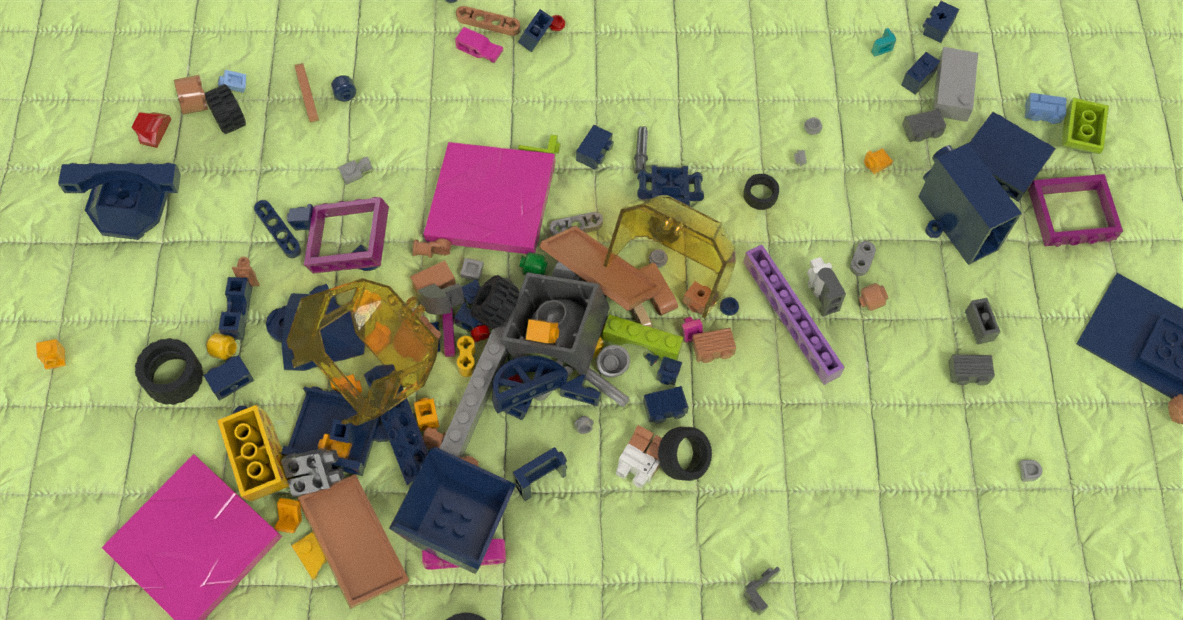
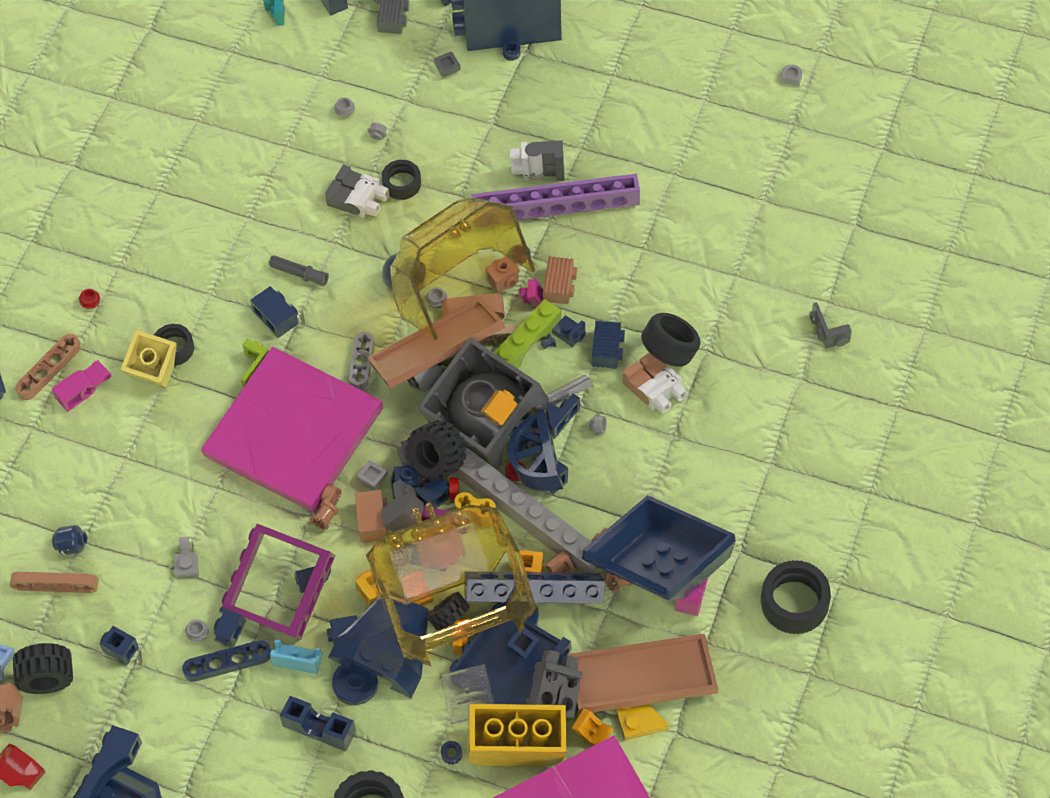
camera: 65 degrees left, 5 degrees down
dark blue brick [203,355,254,401] -> none
yellow head [206,333,237,360] -> none
nougat hinge [232,257,260,287] -> none
light orange bracket [318,434,352,459] -> none
dark blue panel [513,447,567,501] -> none
dark blue brick [518,9,554,52] -> none
green head [519,252,548,276] -> none
light grey hat [596,345,630,378] -> none
dark blue brick [637,165,704,207] -> none
light grey plate [850,241,876,276] -> none
nougat head [858,283,889,311] -> none
light orange bracket [864,148,893,174] -> none
dark grey brick [949,355,995,386] -> none
dark grey brick [964,298,1001,344] -> none
none -> dark blue brick [100,626,139,666]
none -> light yellow slope [120,330,177,388]
none -> black tyre [154,323,195,366]
none -> light grey plate [185,620,209,642]
none -> medium azure hinge [270,640,323,674]
none -> hips [325,164,389,219]
none -> black tyre [426,592,470,632]
none -> dark grey plate [434,51,461,77]
none -> clear slope [439,664,495,724]

